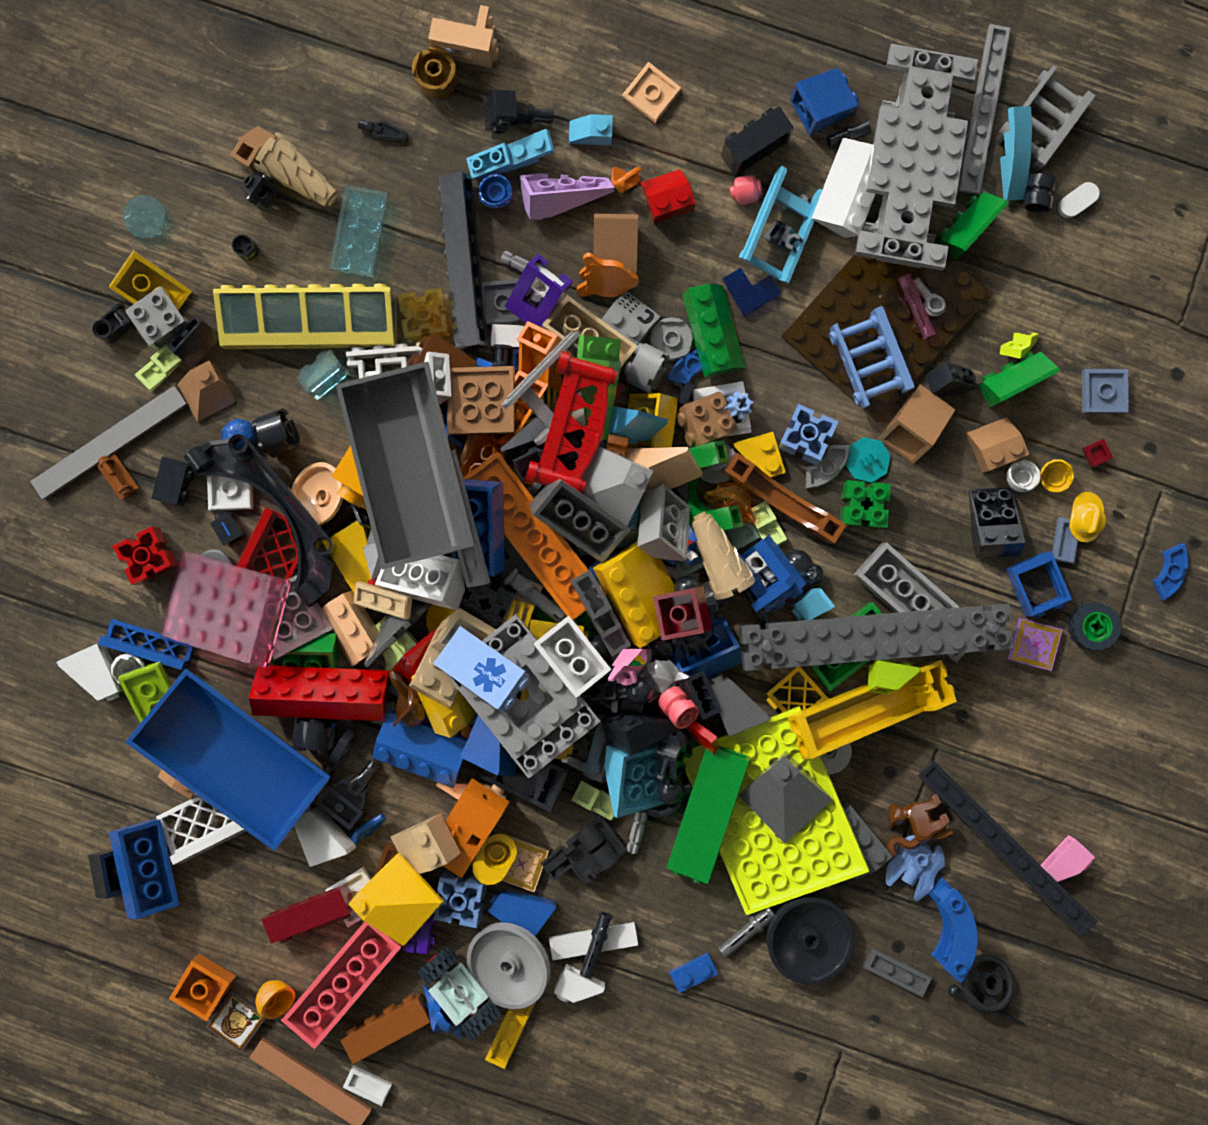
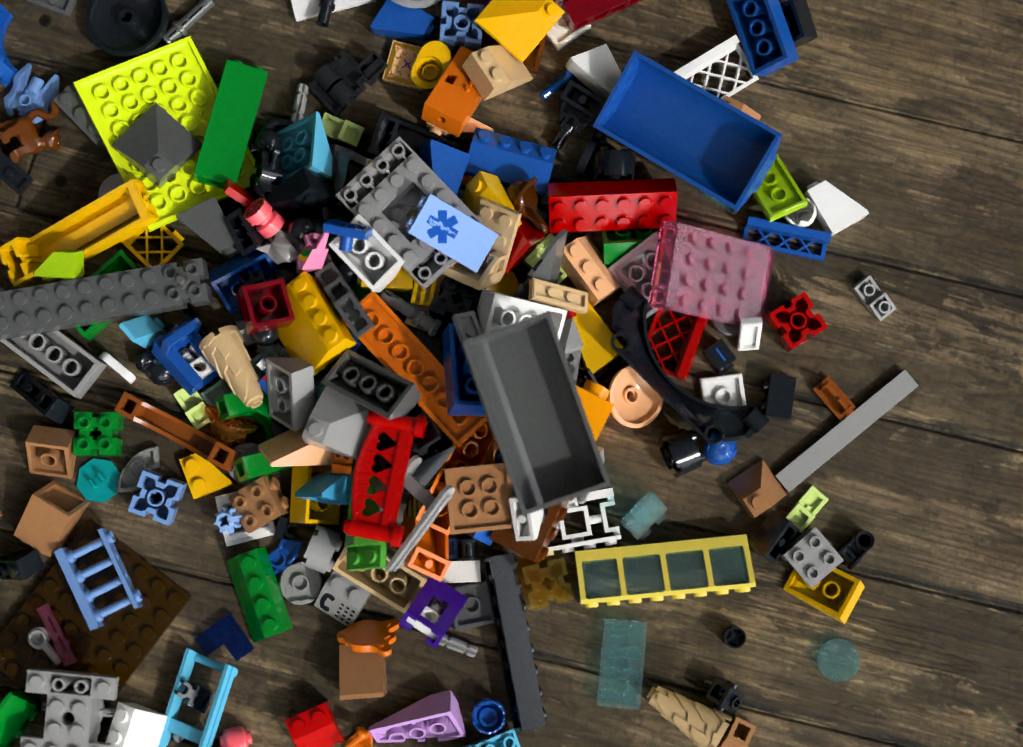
camera: 175 degrees right, 5 degrees down
none -> black slope [10,369,74,424]
none -> medium nougat slope [25,425,77,479]
none -> white tile [99,351,136,384]
none -> blue tile [323,219,373,252]
none -> white tile [737,317,763,351]
none -> light grey slope [851,275,897,322]

